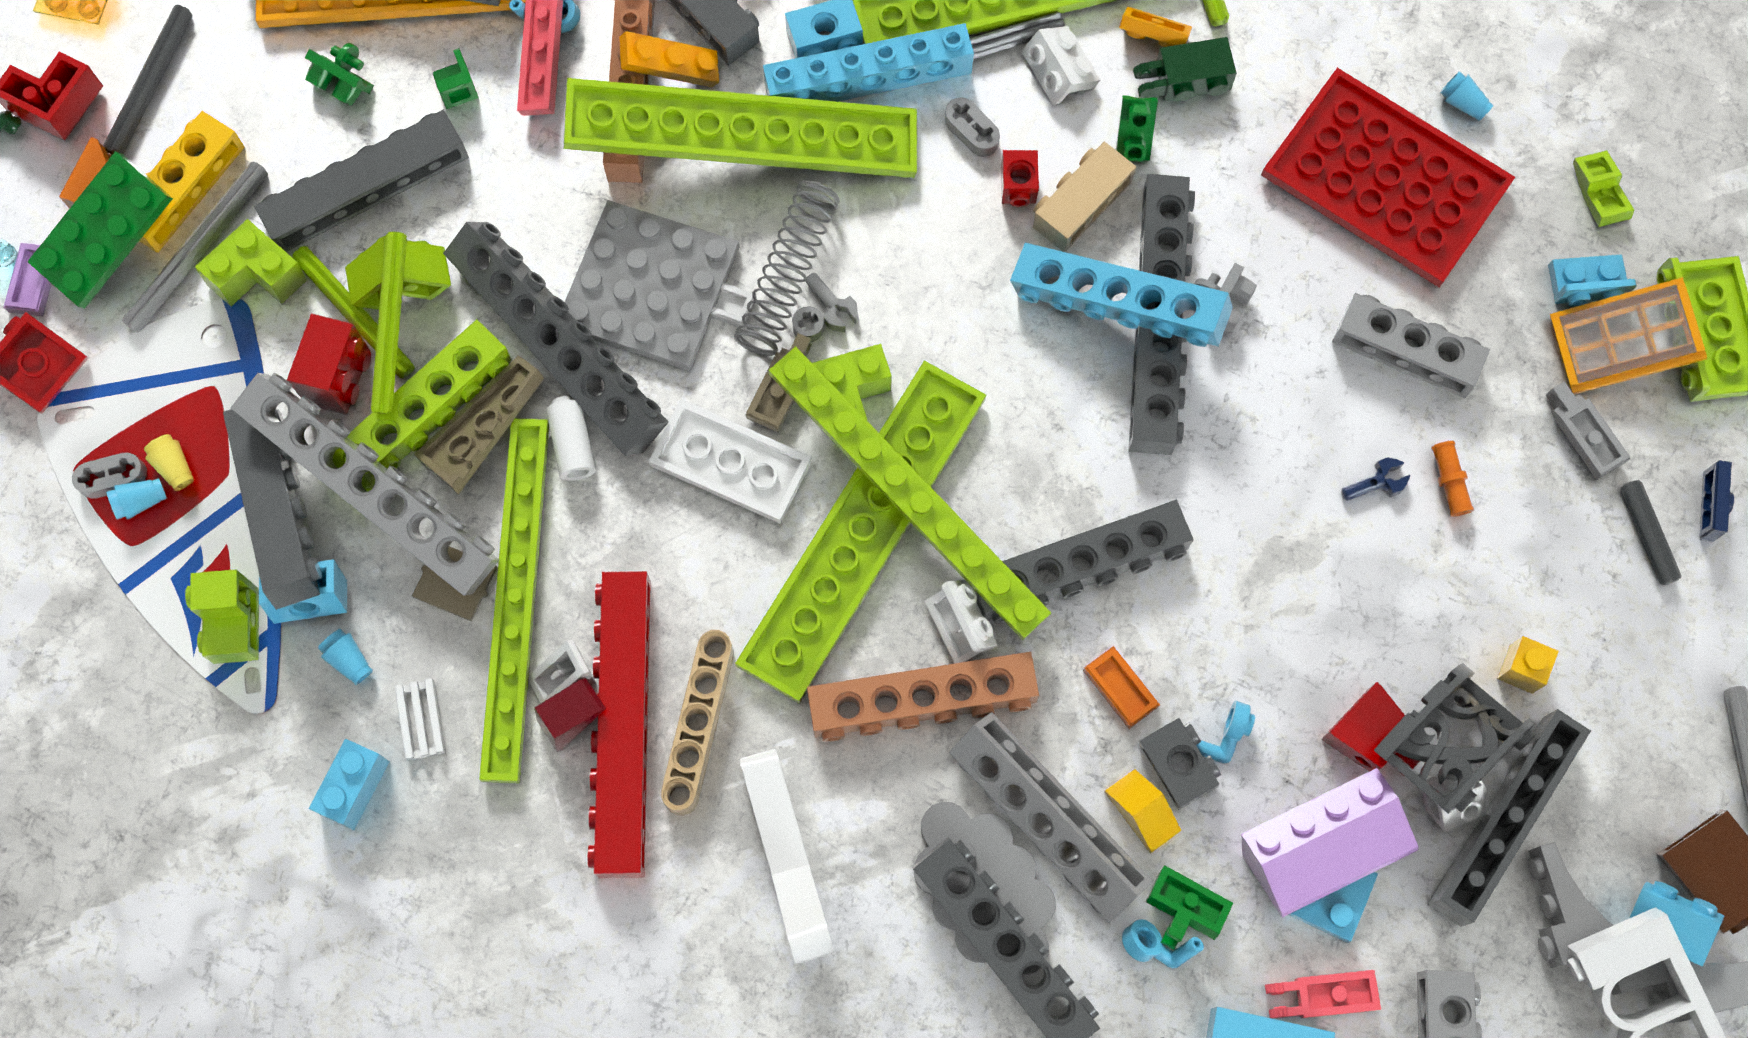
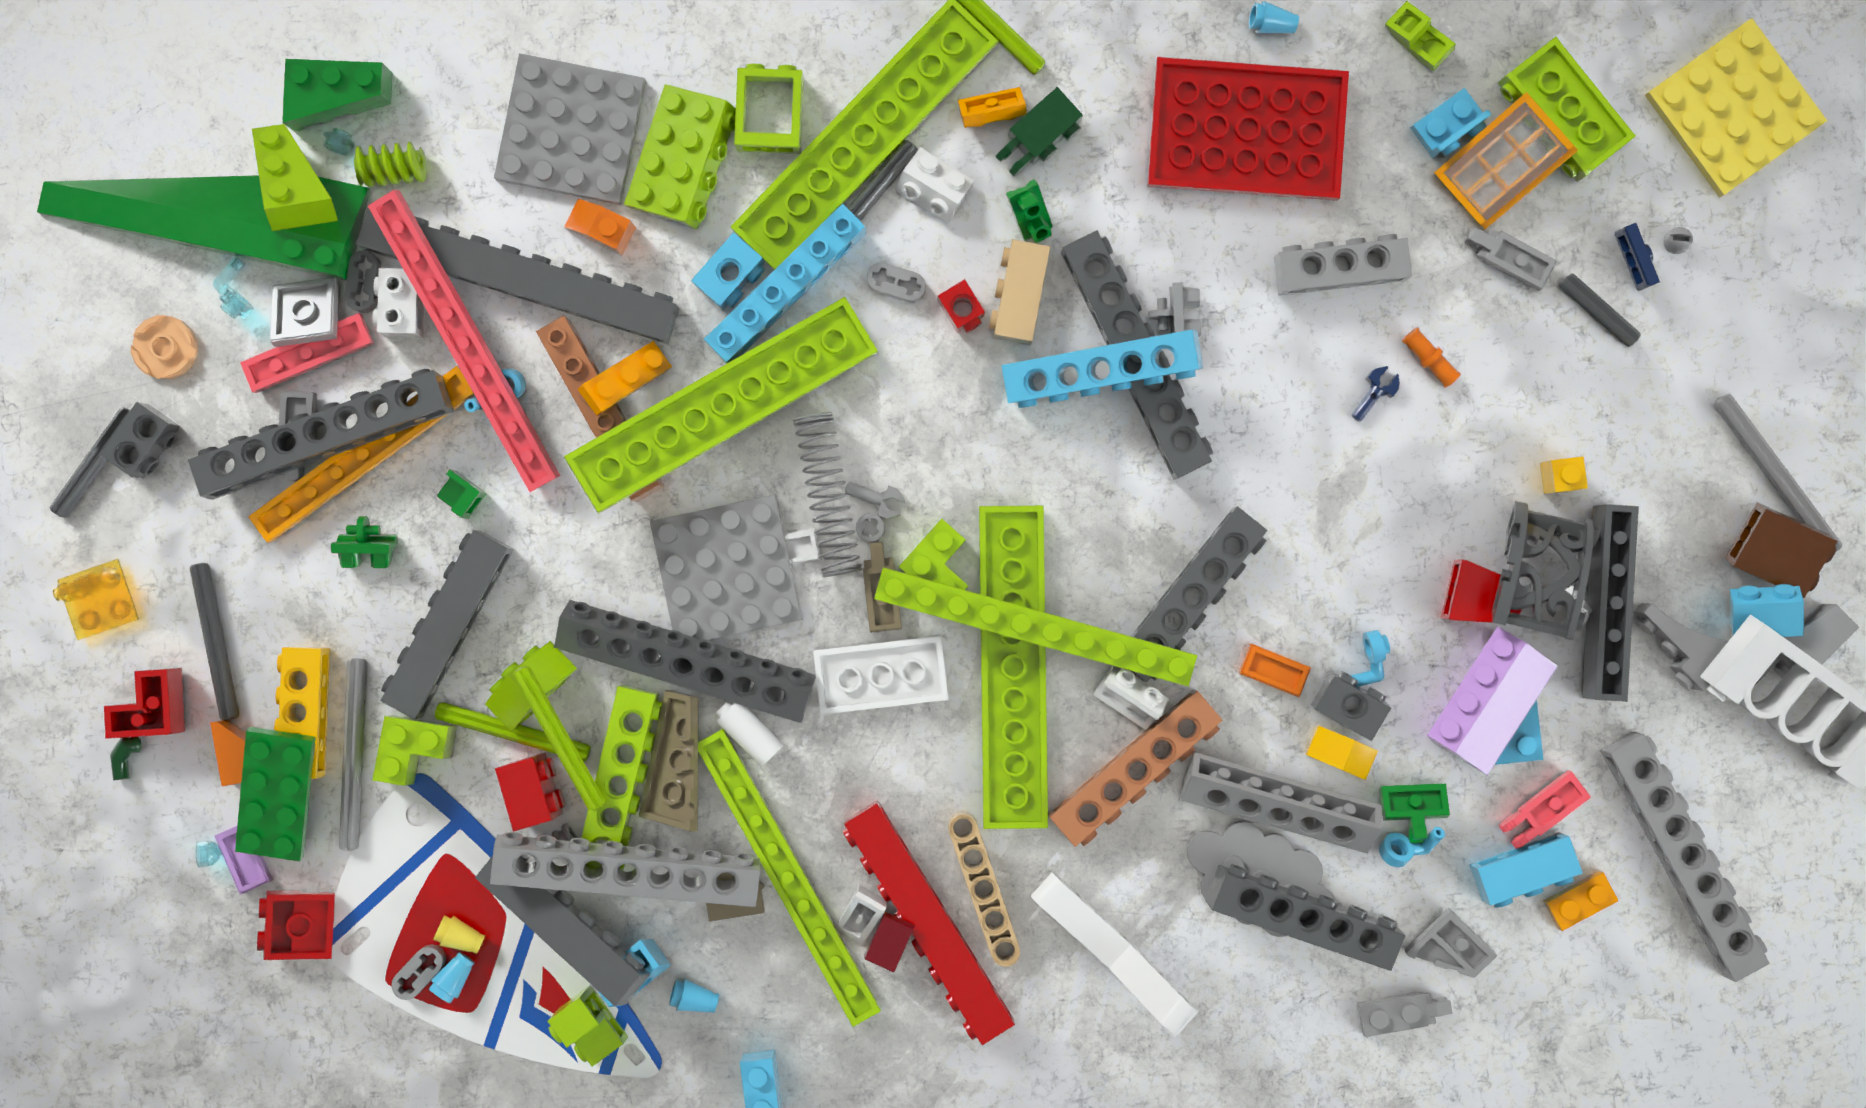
camera: 30 degrees left, 15 degrees up
white tile [395,678,446,761] -> none

